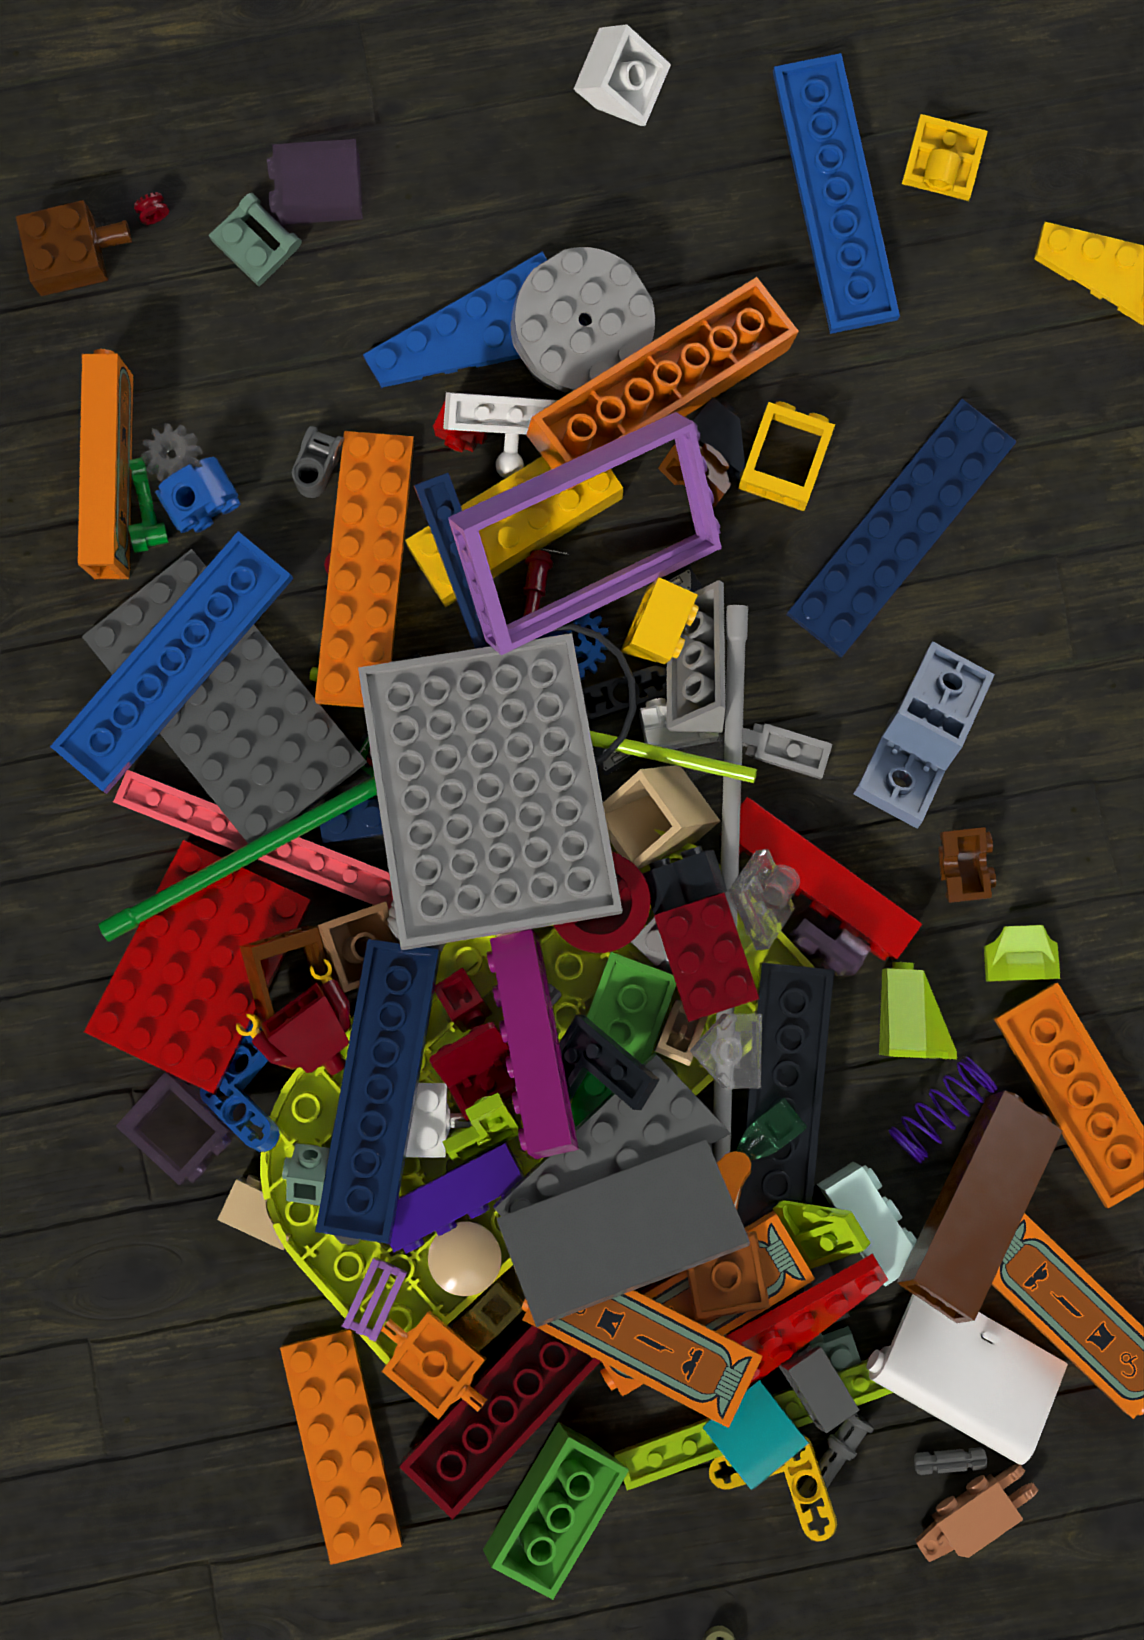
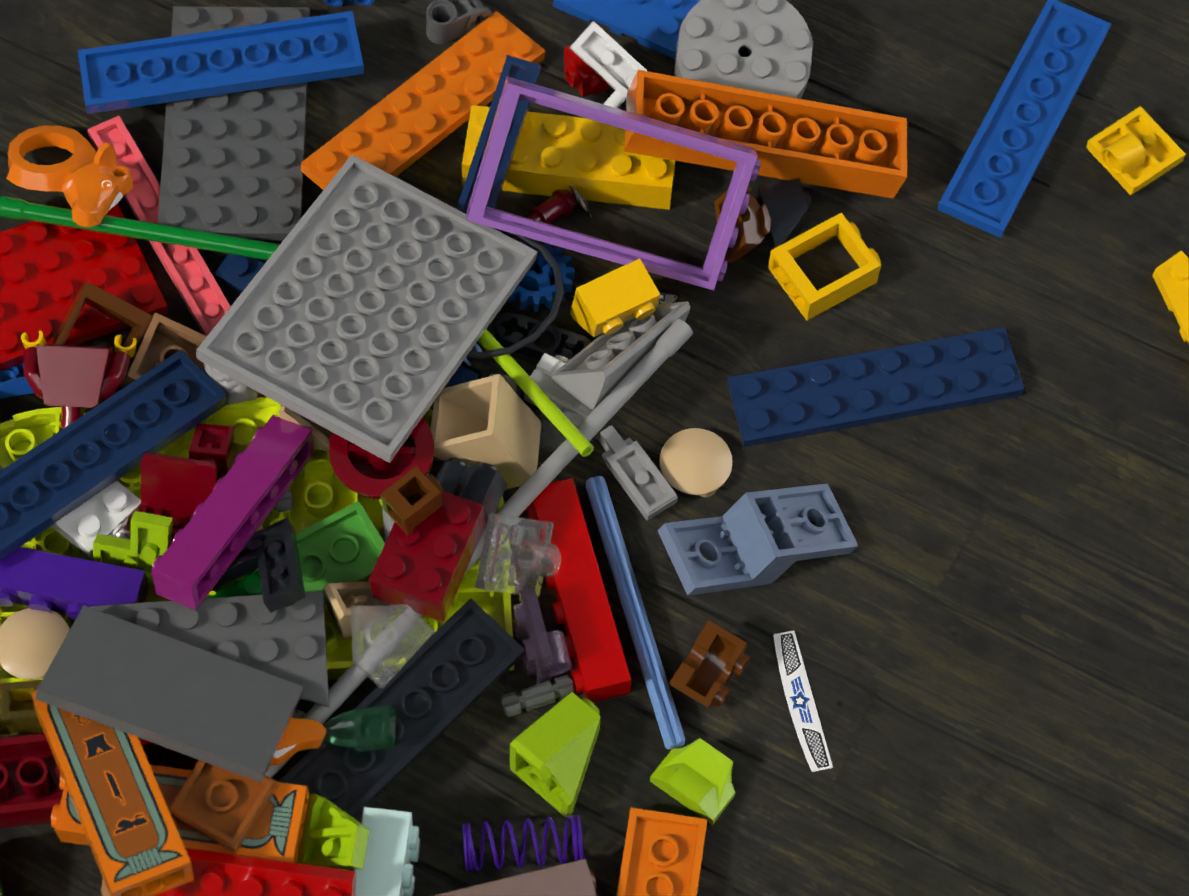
camera: 30 degrees right, 20 degrees down
none -> orange animal [6,125,134,227]
none -> reddish brown brick [380,466,443,536]
none -> dark grey axle [501,675,575,717]
none -> medium blue axle [586,476,685,750]
none -> tan dish [660,428,733,497]
none -> white sticker [773,630,833,772]

